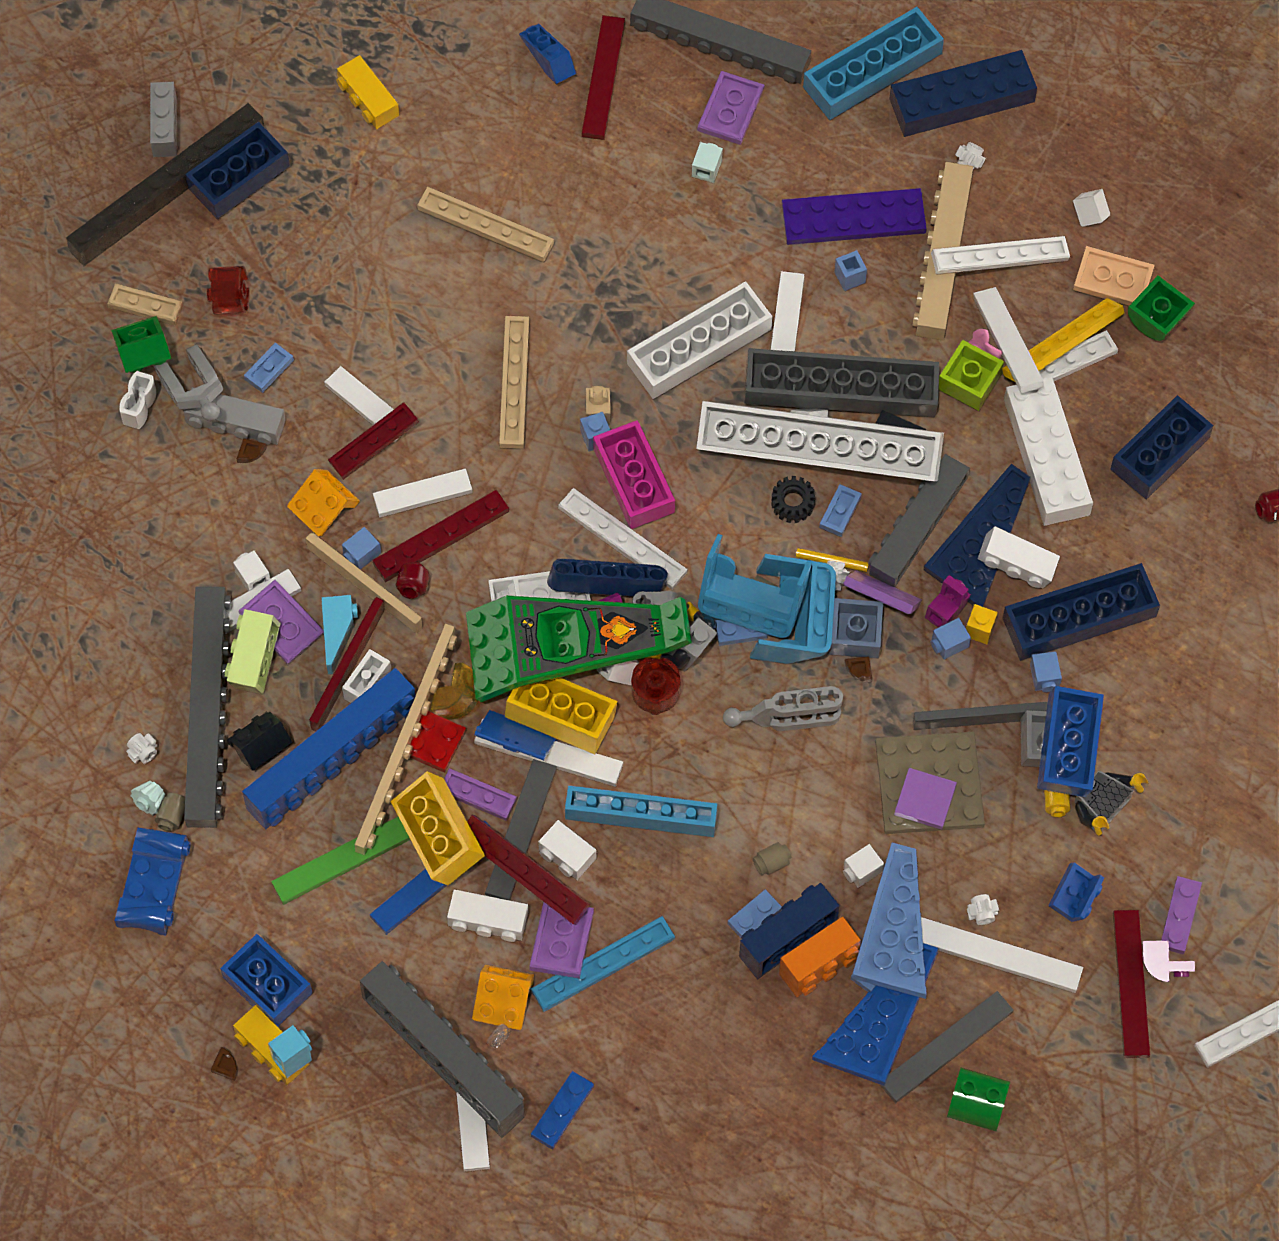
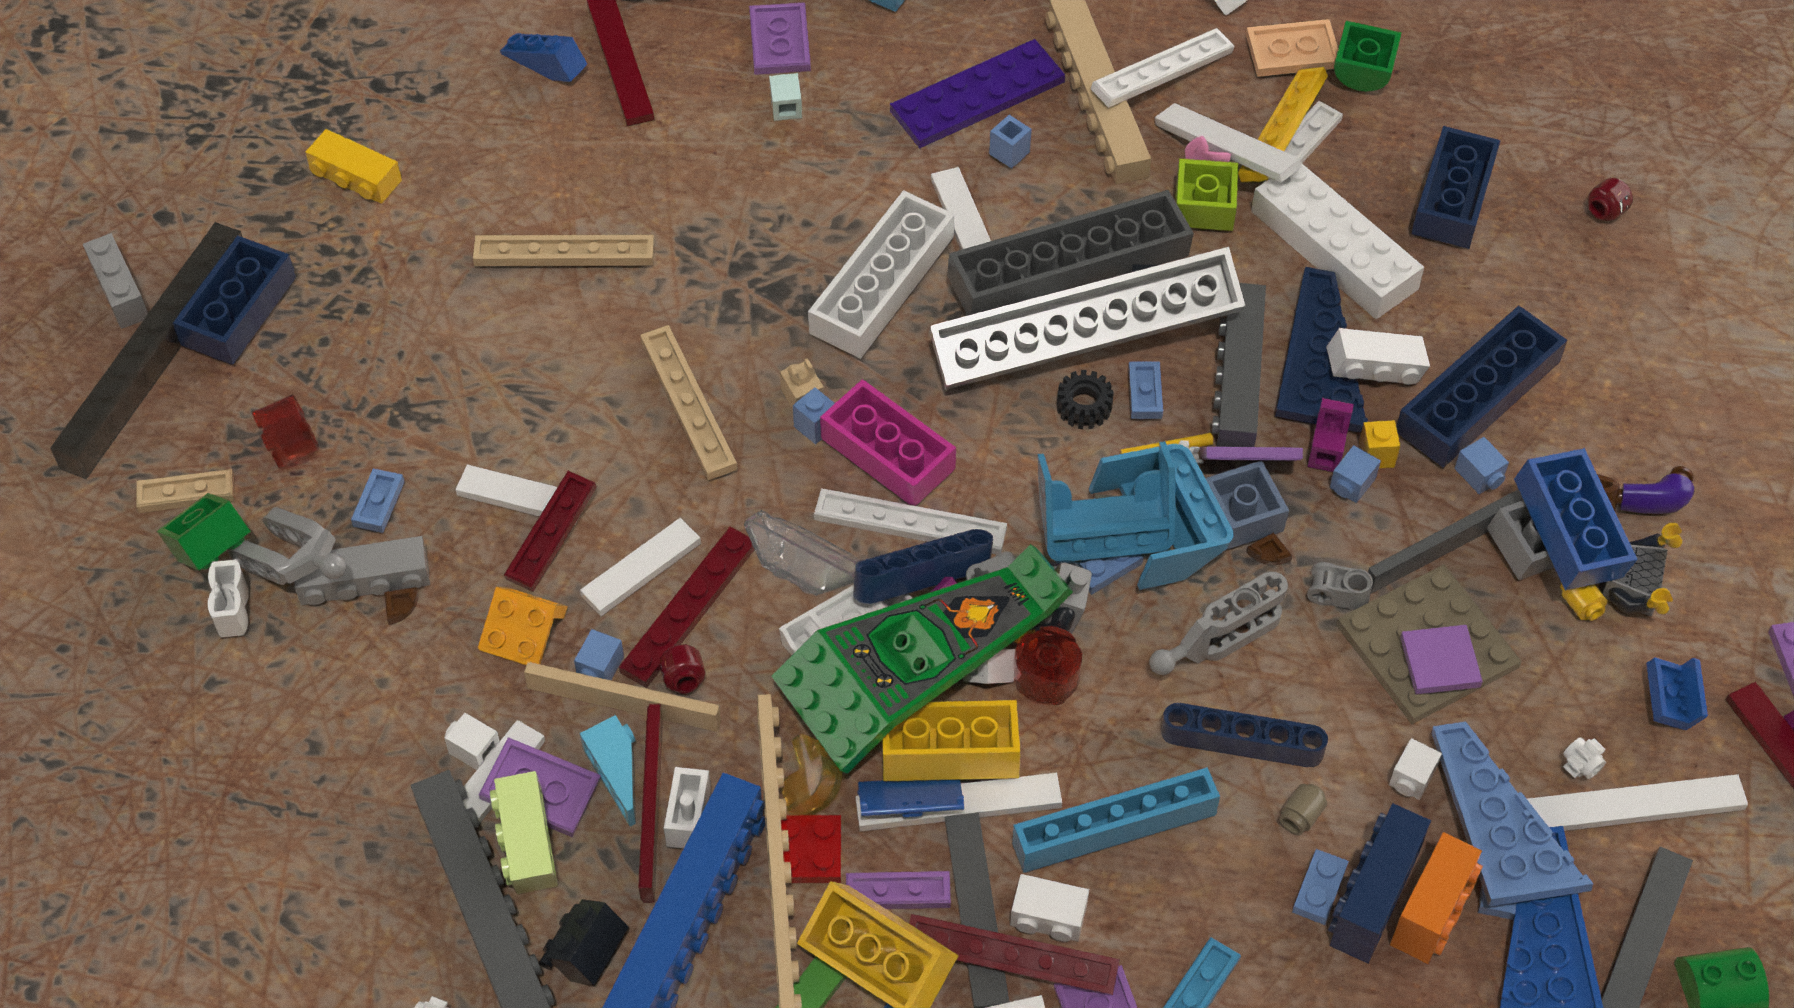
camera: 25 degrees left, 10 degrees down
none -> clear wedge [744,510,861,596]
none -> dark blue beam [1161,703,1328,767]
none -> light grey piece [1307,562,1373,610]
none -> dark purple piece [1597,466,1695,514]

